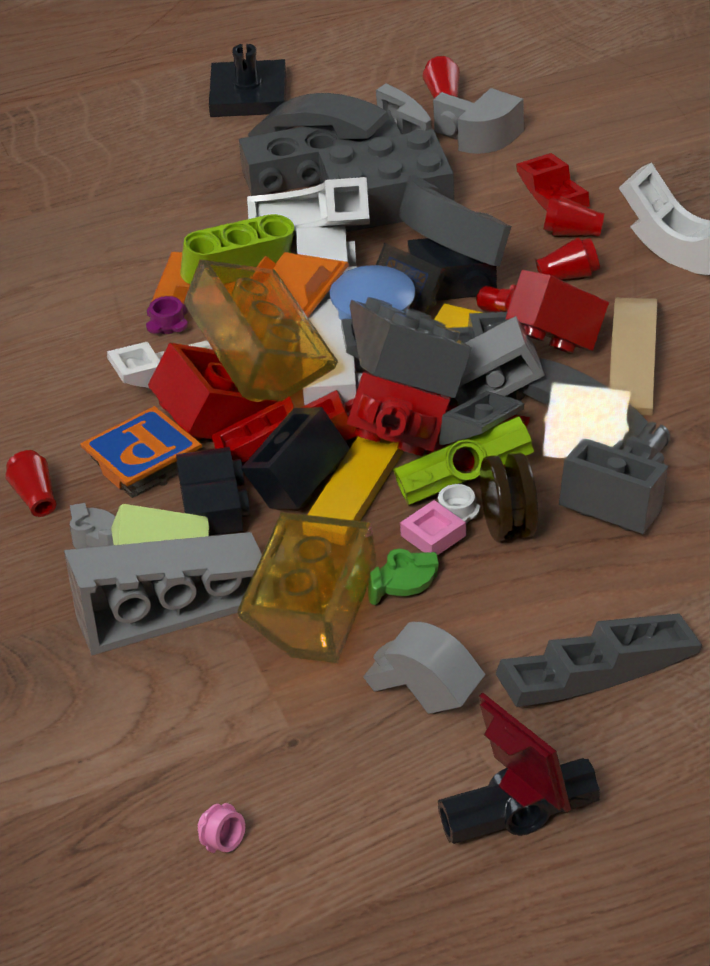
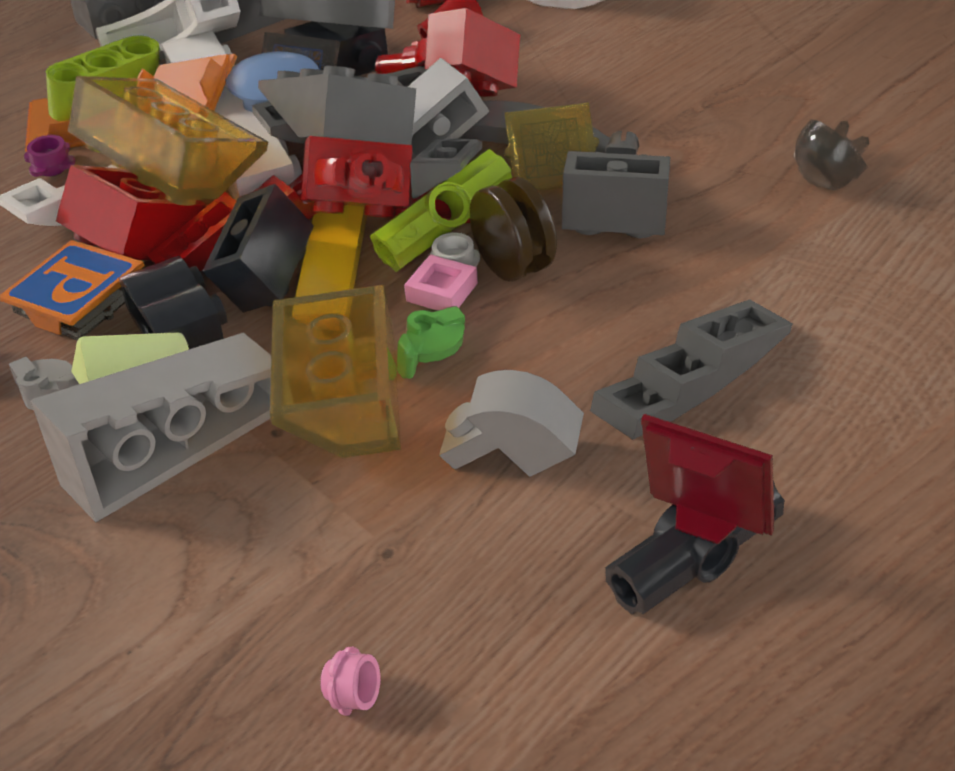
camera: 20 degrees left, 0 degrees up
tan slope [609,297,658,415] -> none

